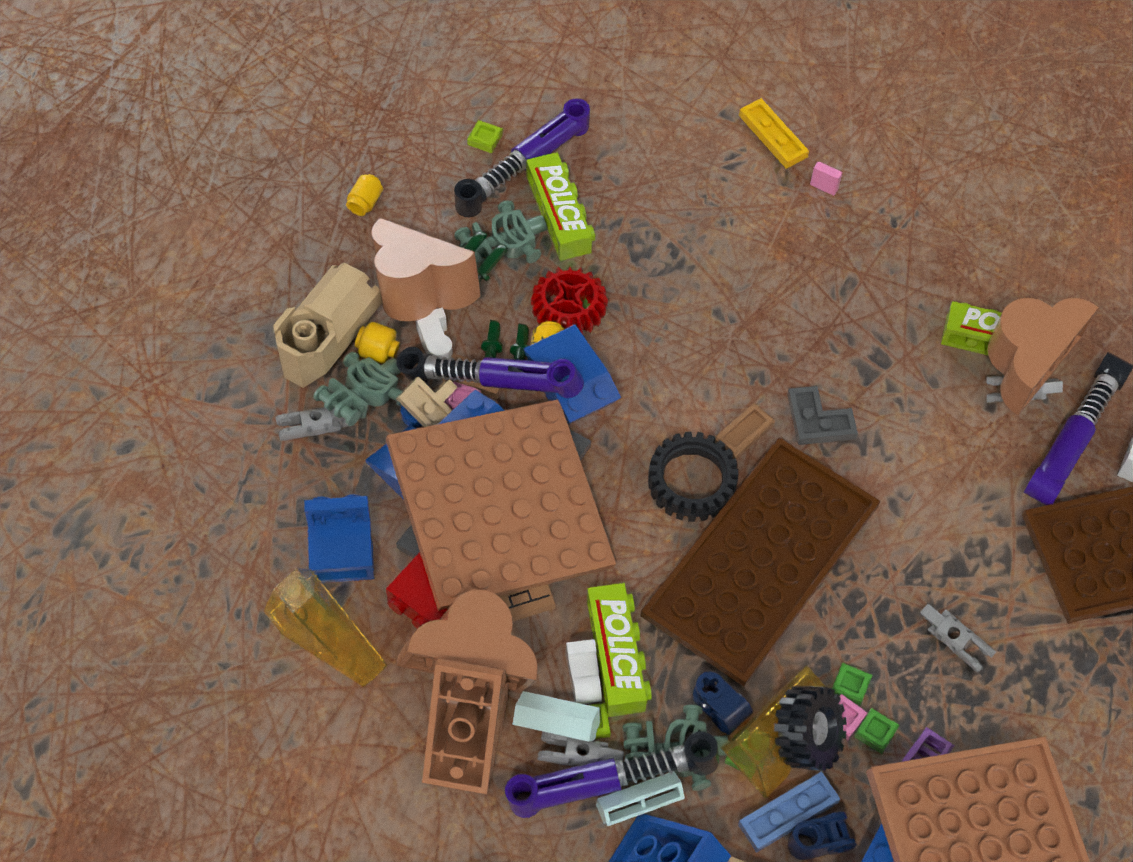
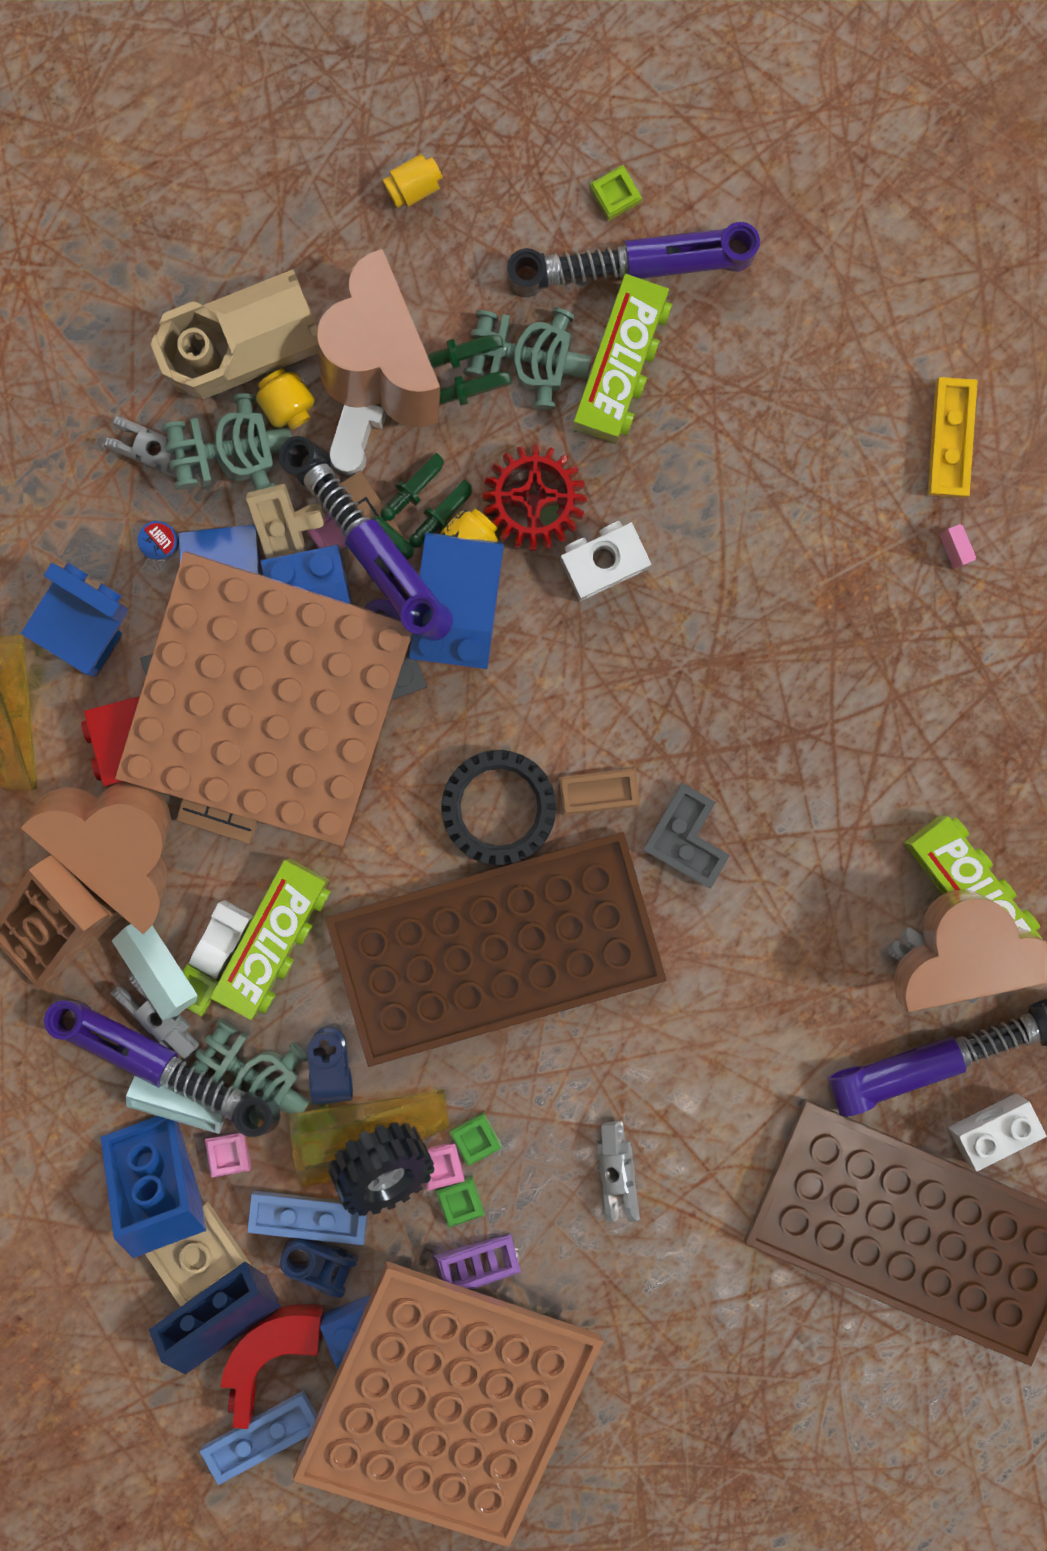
camera: 45 degrees right, 30 degrees up
none -> tile [138,521,179,561]
none -> bright pink tile [205,1131,251,1178]
none -> white brick [560,521,652,602]

